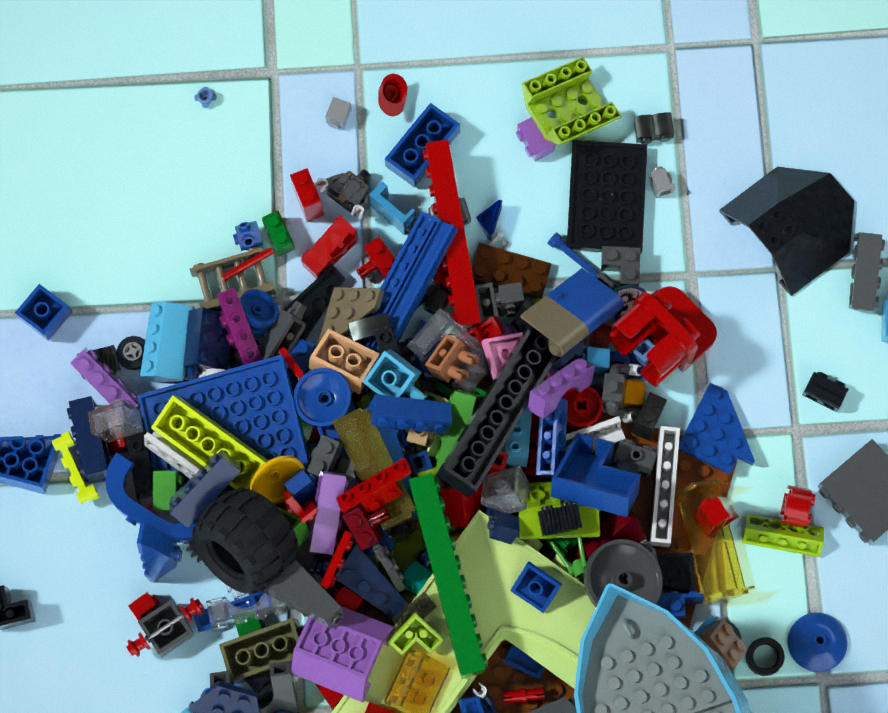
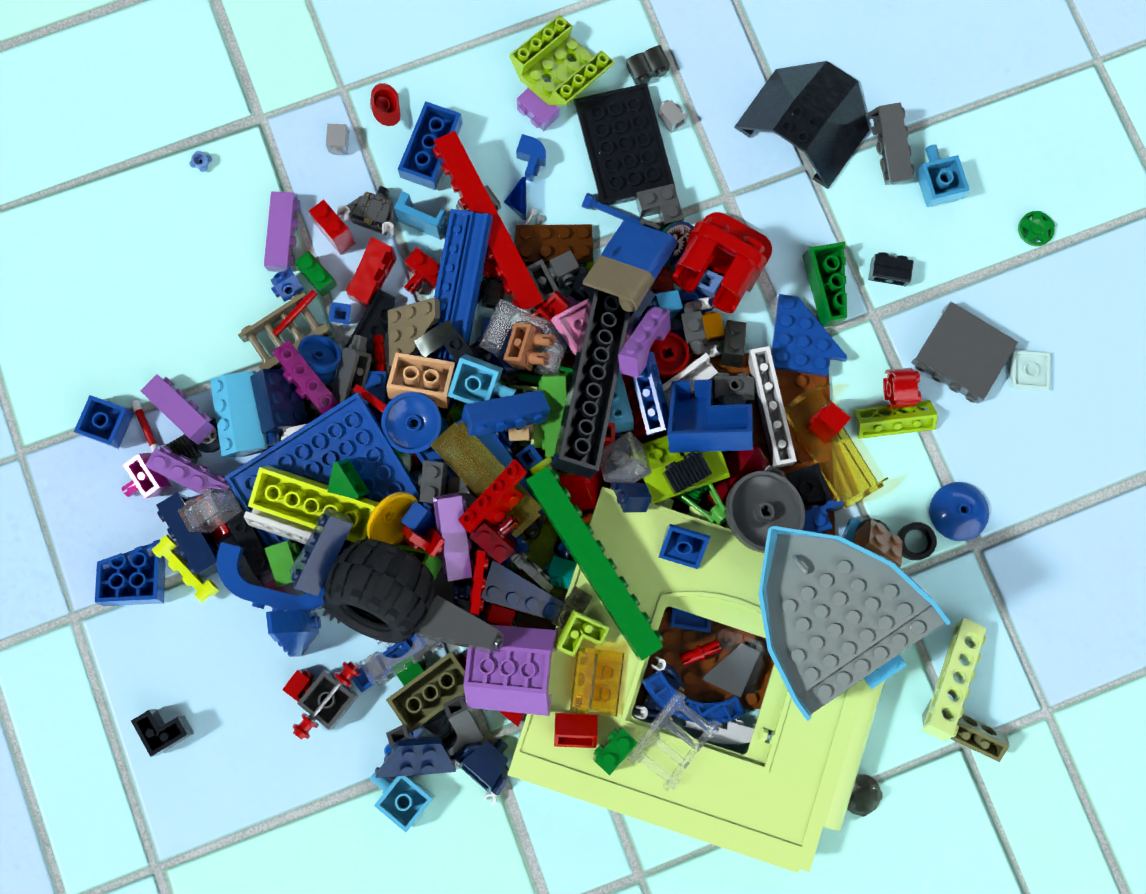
camera: 25 degrees left, 5 degrees up
none -> dark pink brick [121,453,172,499]
none -> red bar [131,400,158,452]
none -> medium lavender brick [140,374,215,445]
none -> medium lavender brick [264,191,300,272]
none -> green slope [327,458,370,499]
none -> blue brick [328,302,351,324]
none -> red axle [373,335,387,372]
none -> blue brick [516,134,546,182]
none -> green wedge [802,241,847,327]

